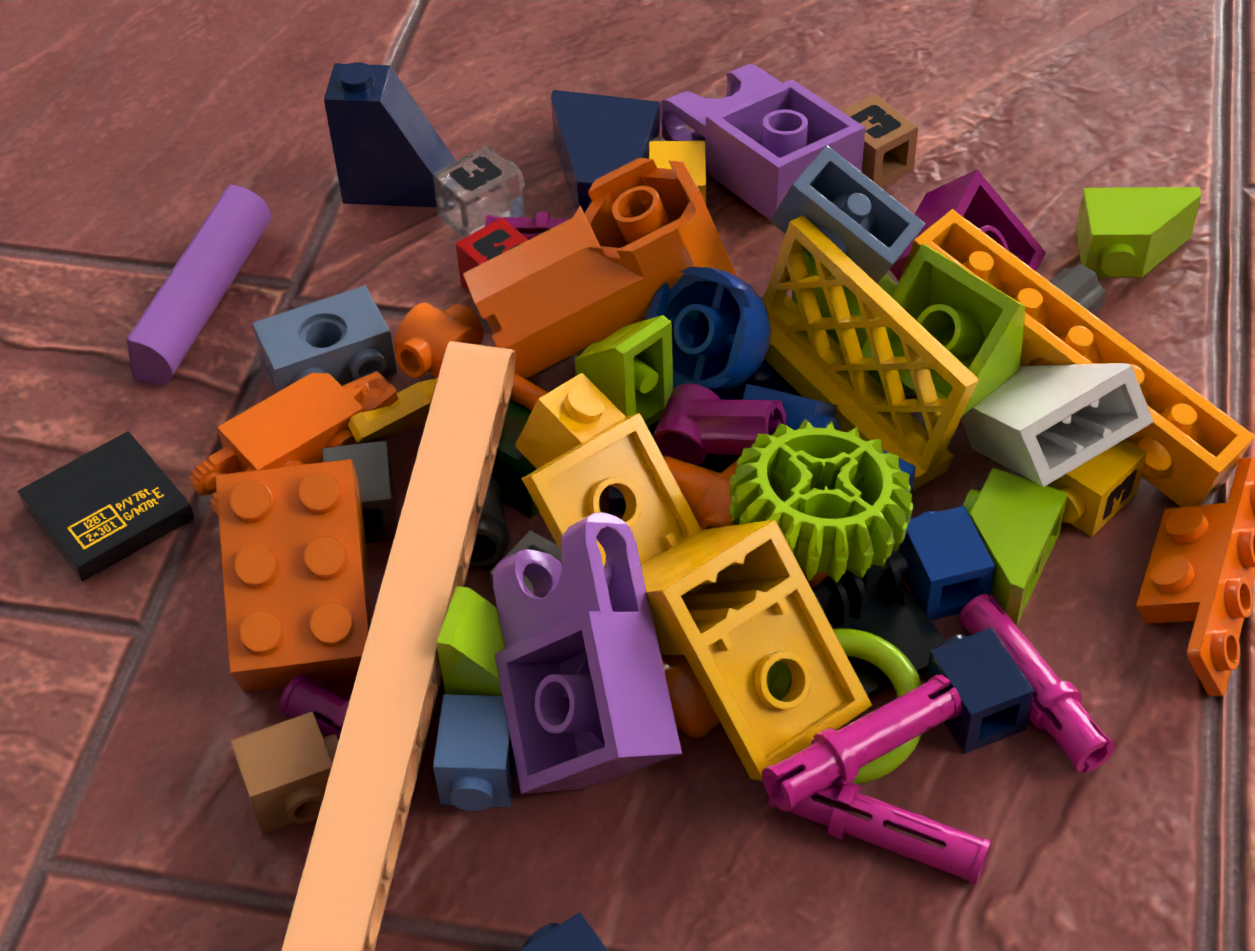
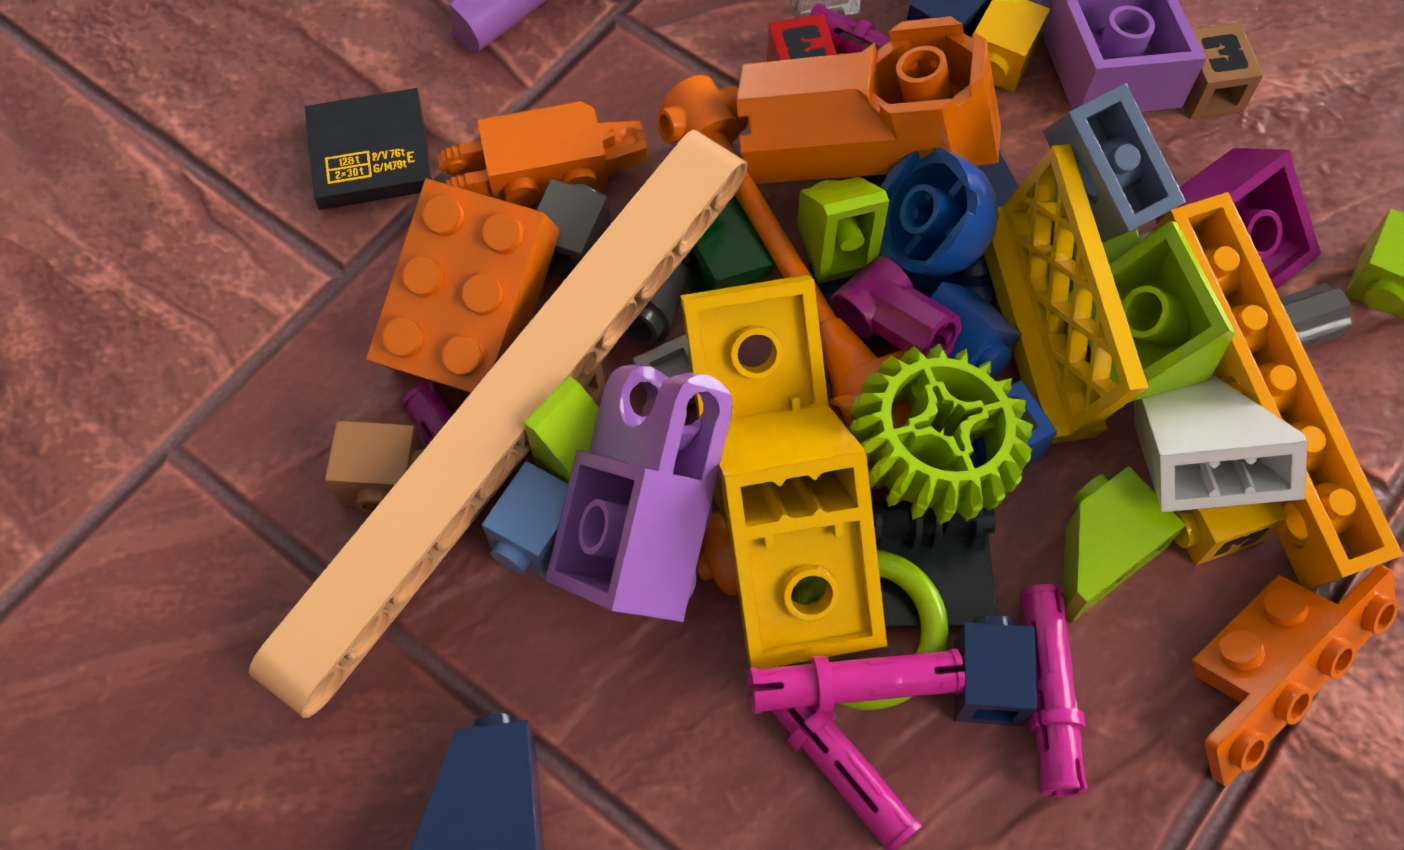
camera: 25 degrees right, 15 degrees up
sand blue brick [252,285,397,393] -> none
yellow tile [347,378,438,443] -> none
yellow brick [515,373,626,469] -> none
blue brick [898,506,995,621] -> none

